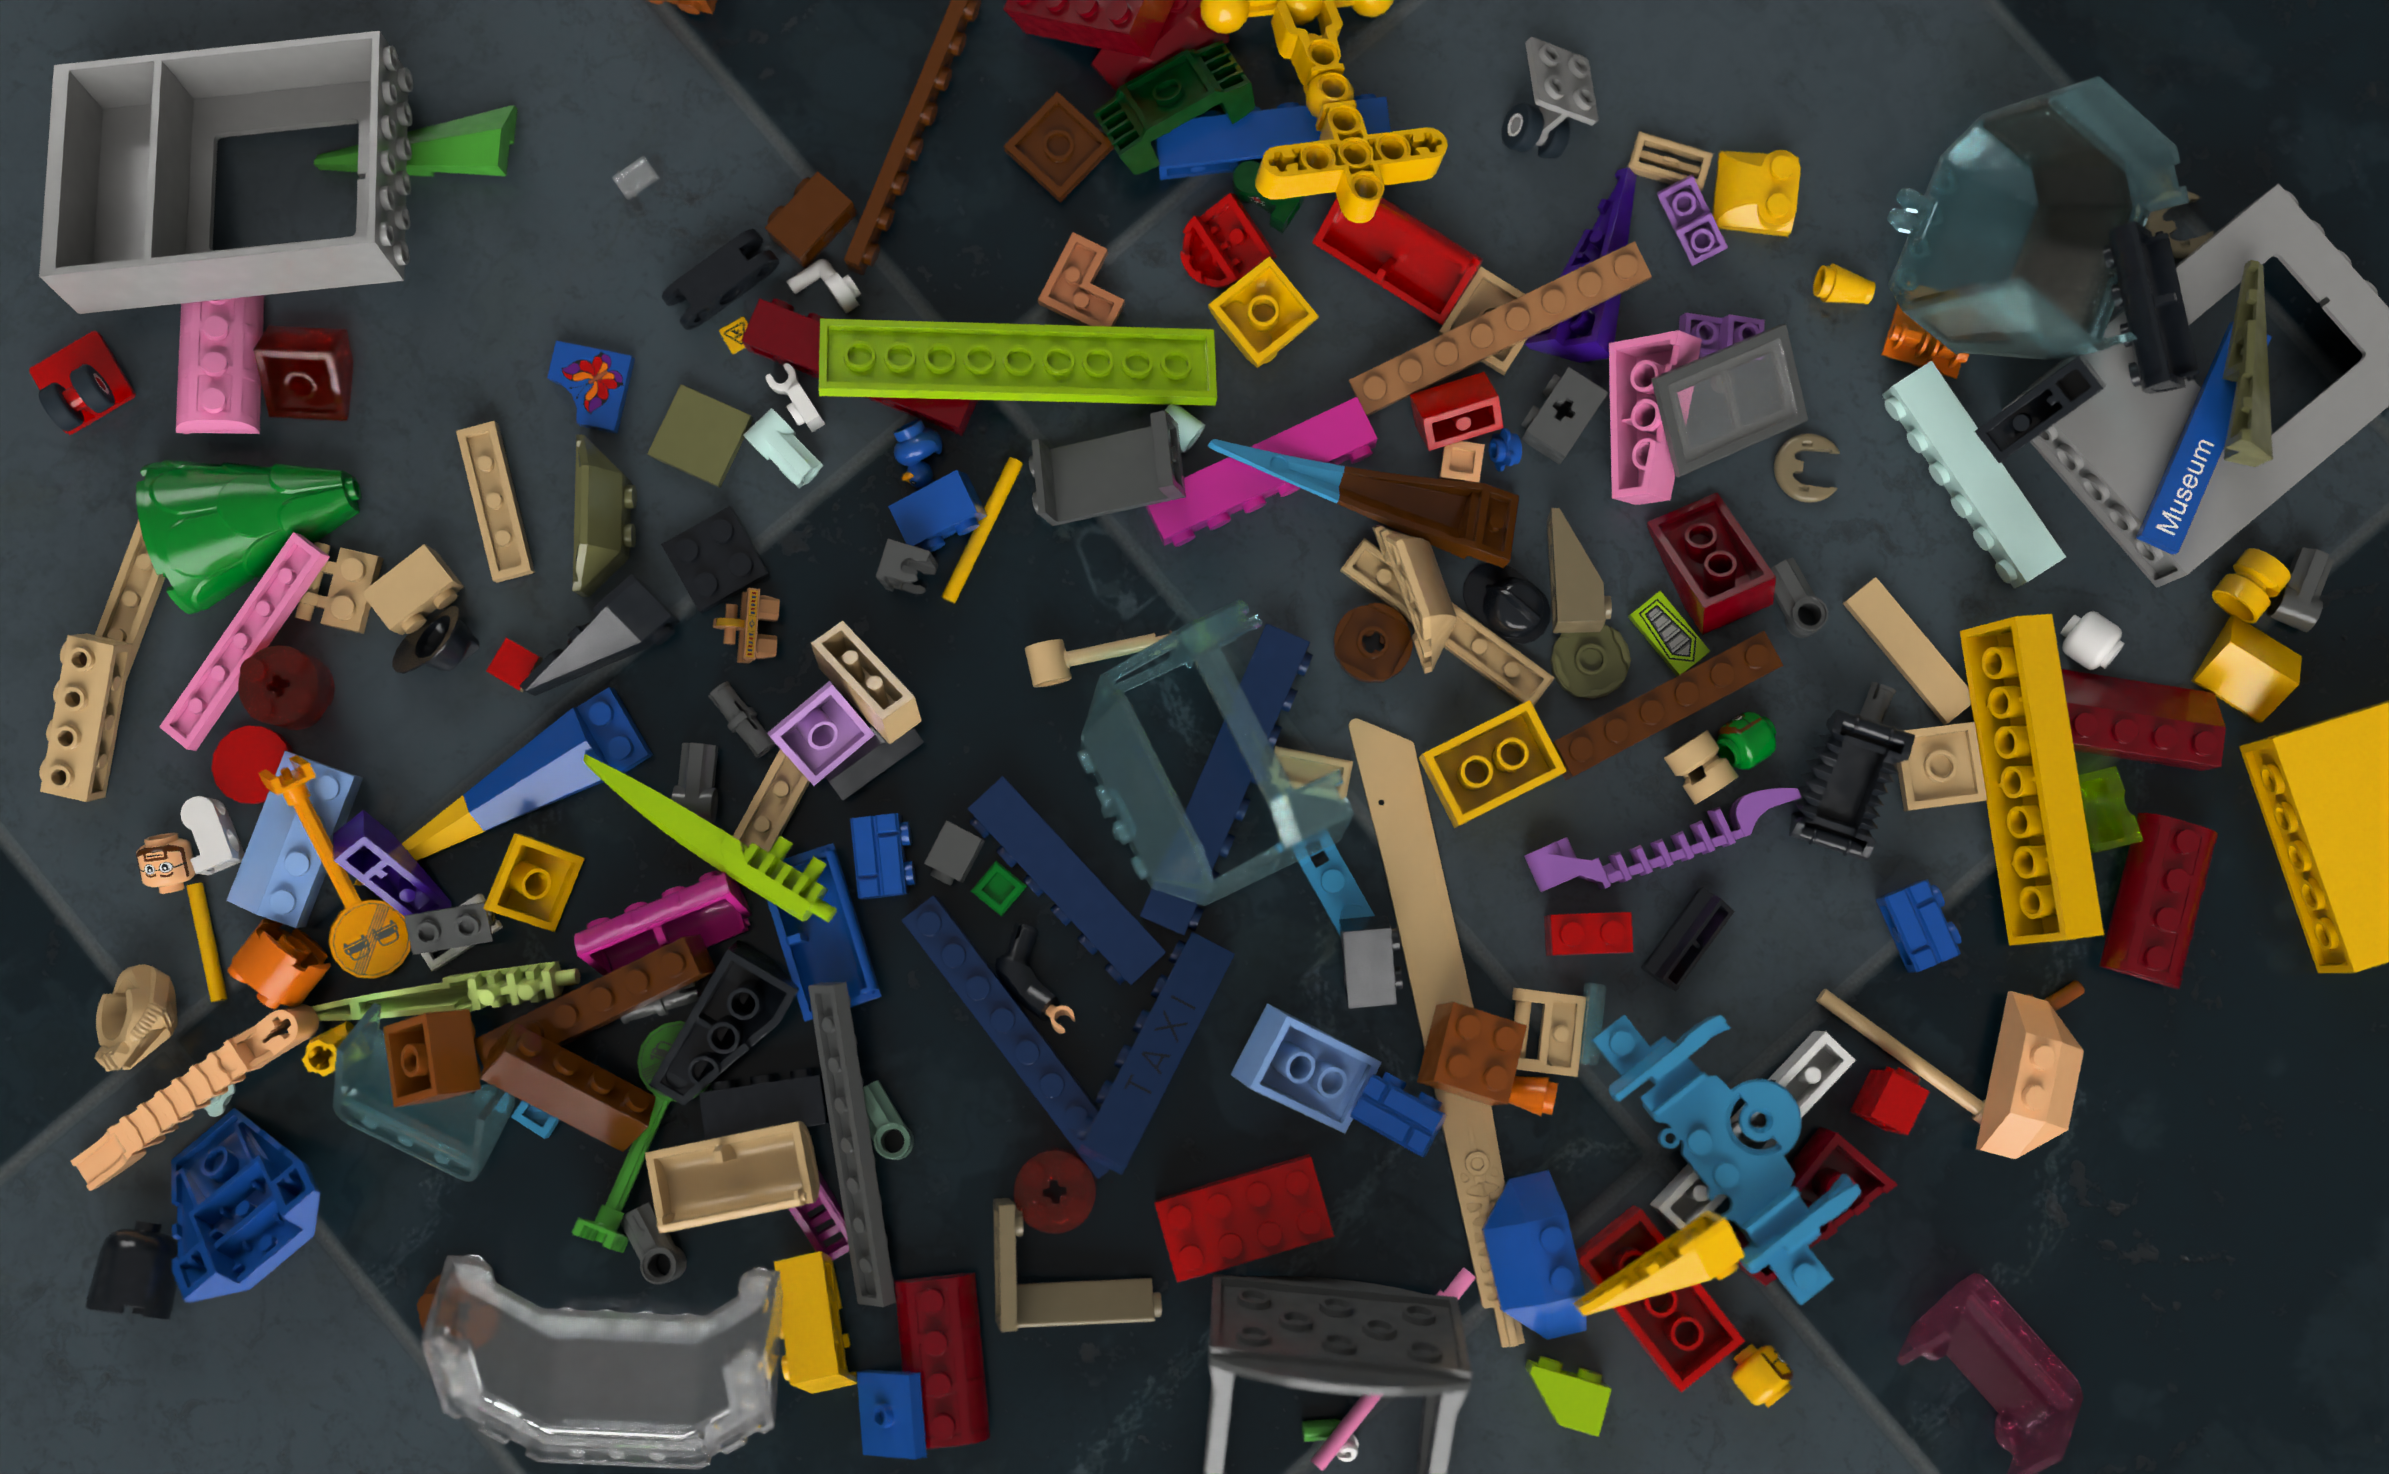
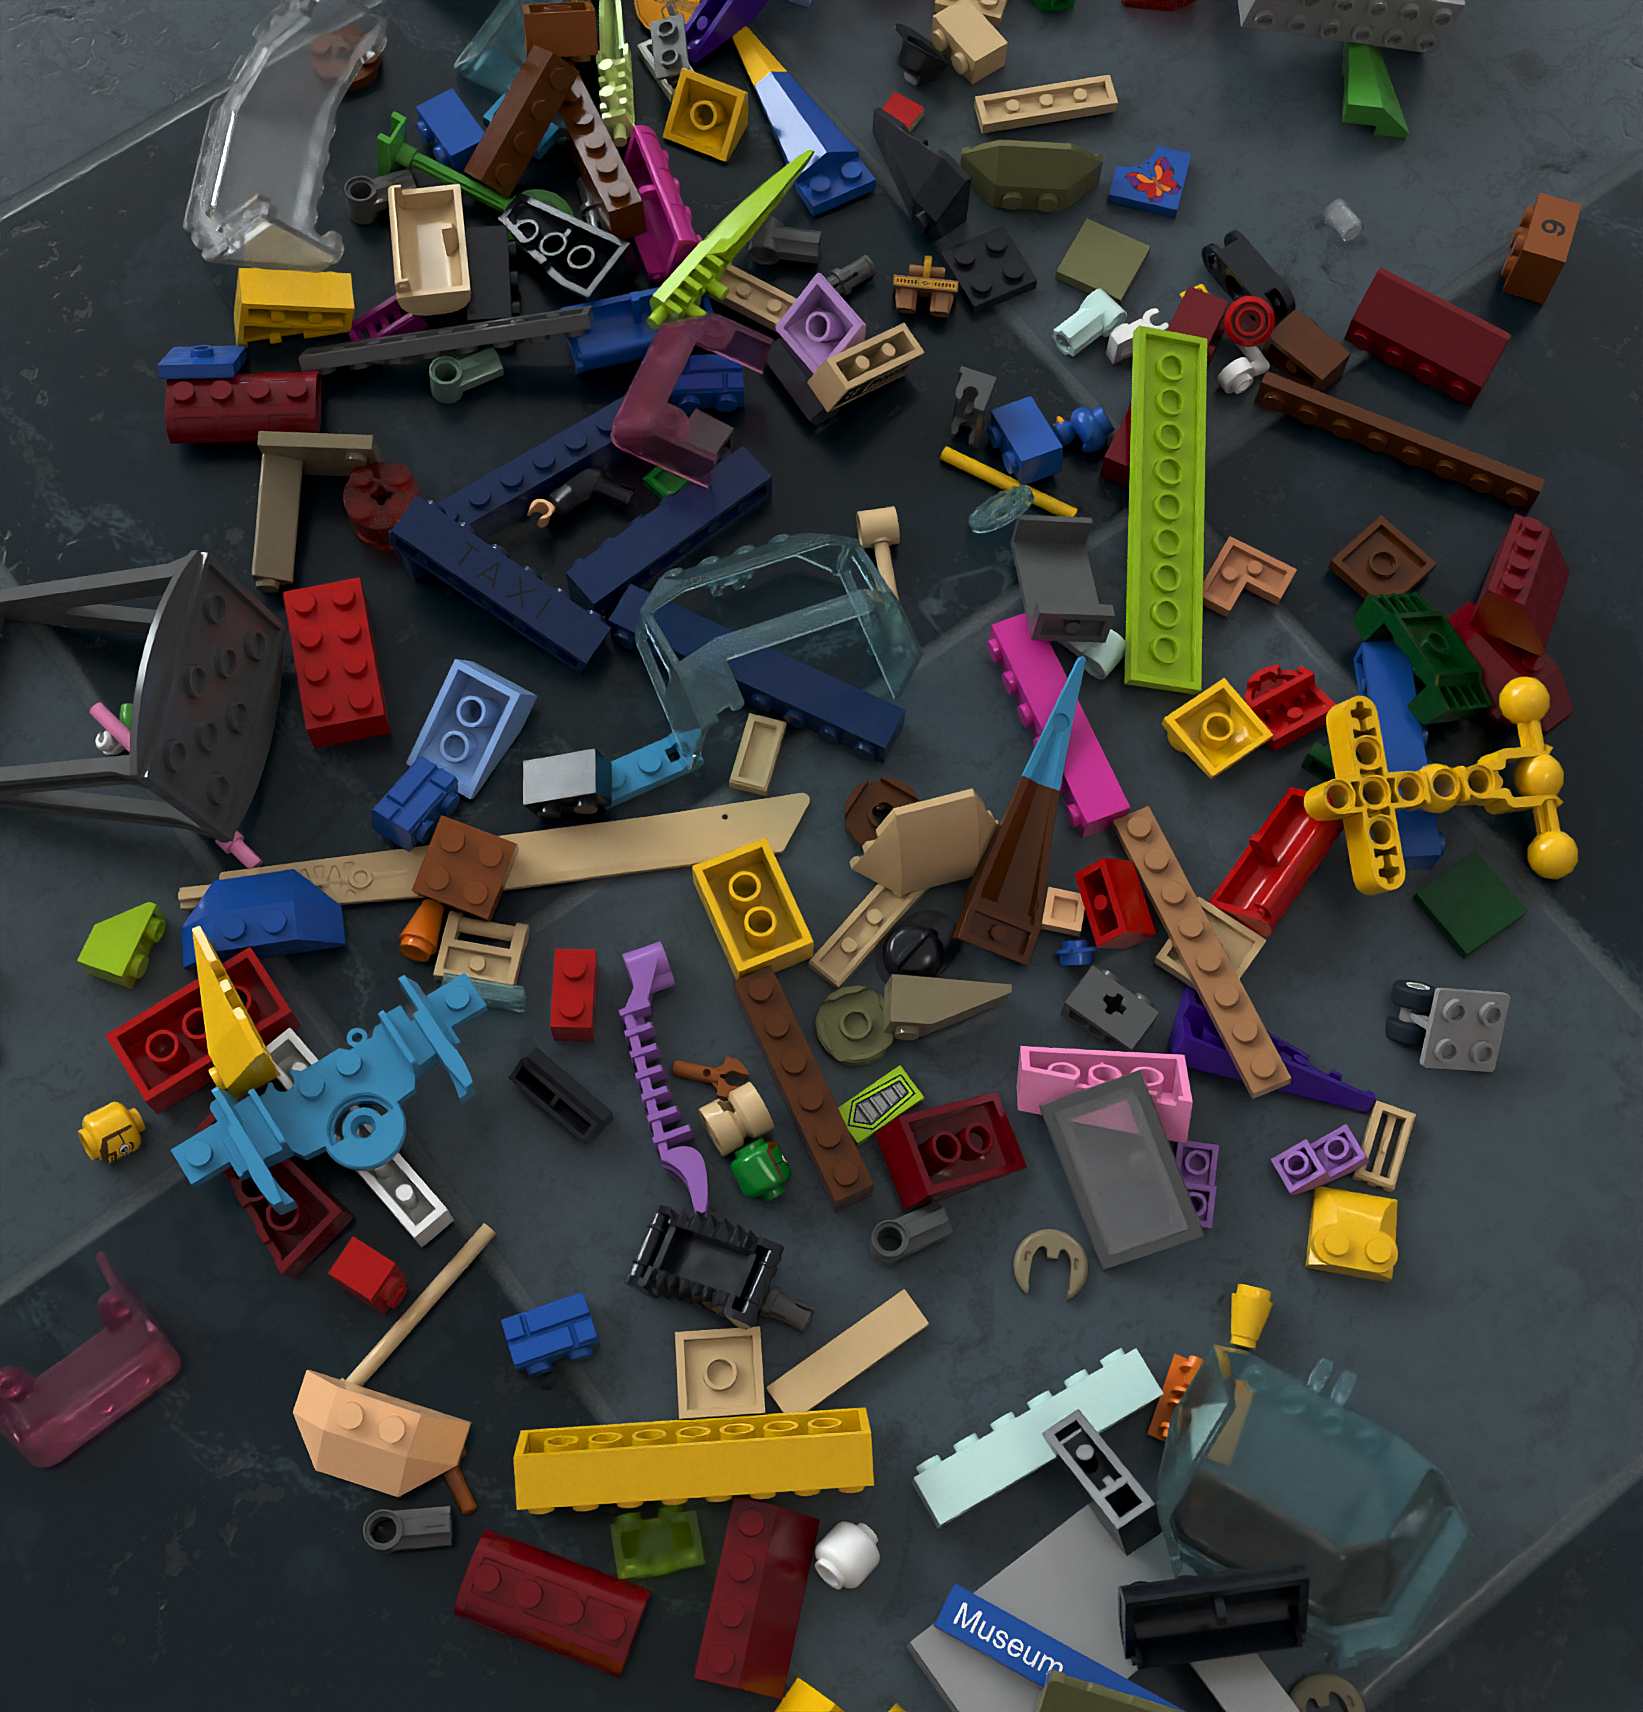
camera: 90 degrees right, 15 degrees down
none -> dark grey piece [363,1506,453,1554]
none -> blue brick [415,88,485,175]
none -> clear pink windscreen [610,314,774,489]
none -> dark orange bar [671,1057,749,1101]
none -> clear light blue wheel [968,485,1034,533]
none -> red cone [1224,296,1275,347]
none -> dark red slope [1344,267,1512,406]
none -> dark green tile [1413,851,1528,959]

